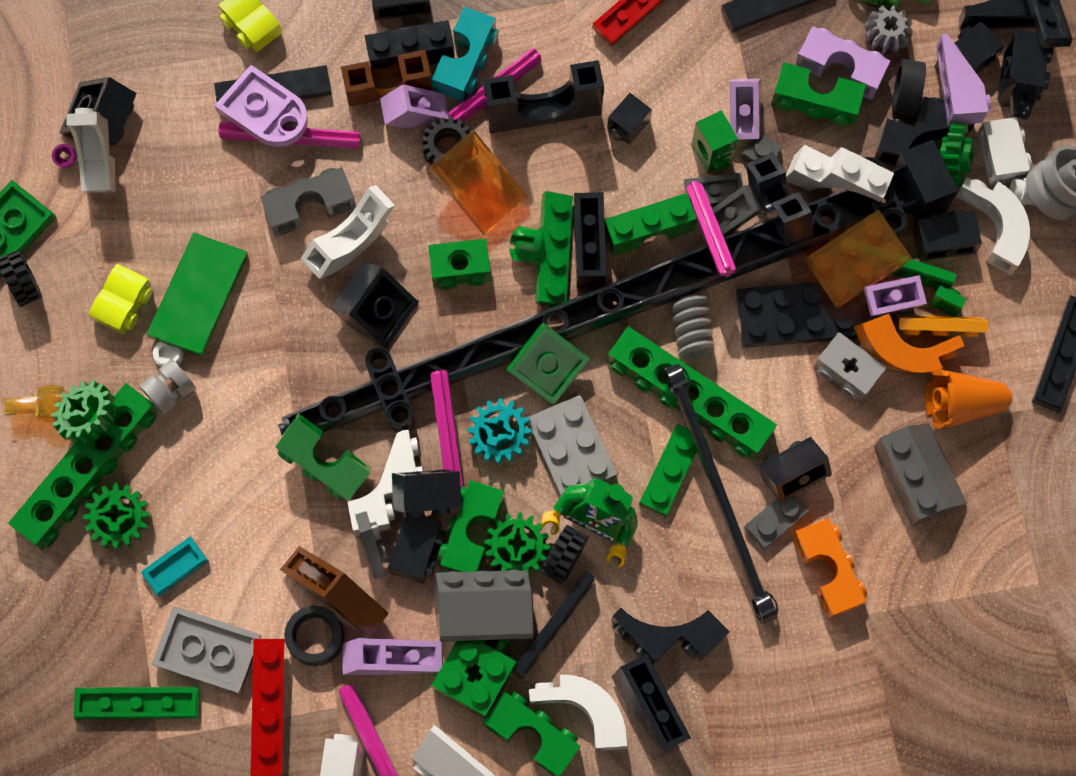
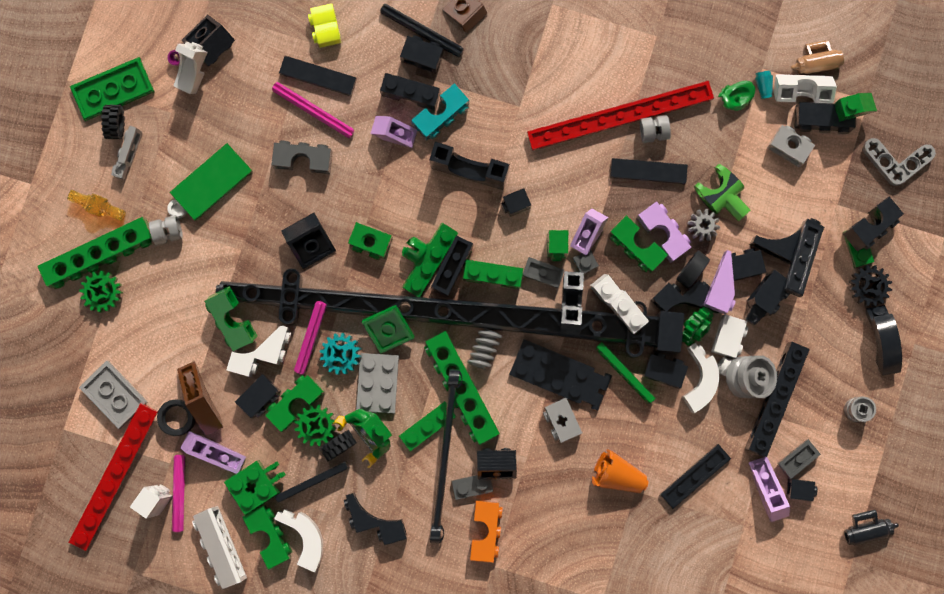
camera: 30 degrees right, 10 degrees up
green gear [51,380,117,444] -> none
green tile [73,687,200,720] -> none
neon yellow brick [88,264,153,335] -> none
teal tile [141,536,209,597] -> none
lavender plate [215,65,308,147] -> none
white arch [301,185,395,279] -> none
reddish brown arch [341,50,433,106] -> none
dark grey plate [355,511,388,579] -> none
black brick [392,469,461,517] -> none
black tyre [422,117,474,174] -> none
clear orange plate [428,130,528,235] -> none
dark grey slope [434,570,533,641] -> none
dark pink axle [449,48,542,123] -> none
black brick [611,654,691,760] -> none
dark pink axle [686,181,736,278] -> none
dark grey plate [712,185,764,238] -> none
clear orange plate [804,210,912,309] -> none
orange arch [854,313,965,375] -> none
lavender slope [864,275,927,316] -> none
dark grey slope [874,423,967,527] -> none
light orange plate [894,314,989,337] -> none
green plate [929,286,967,316] -> none
none -> light grey hinge [111,126,142,179]

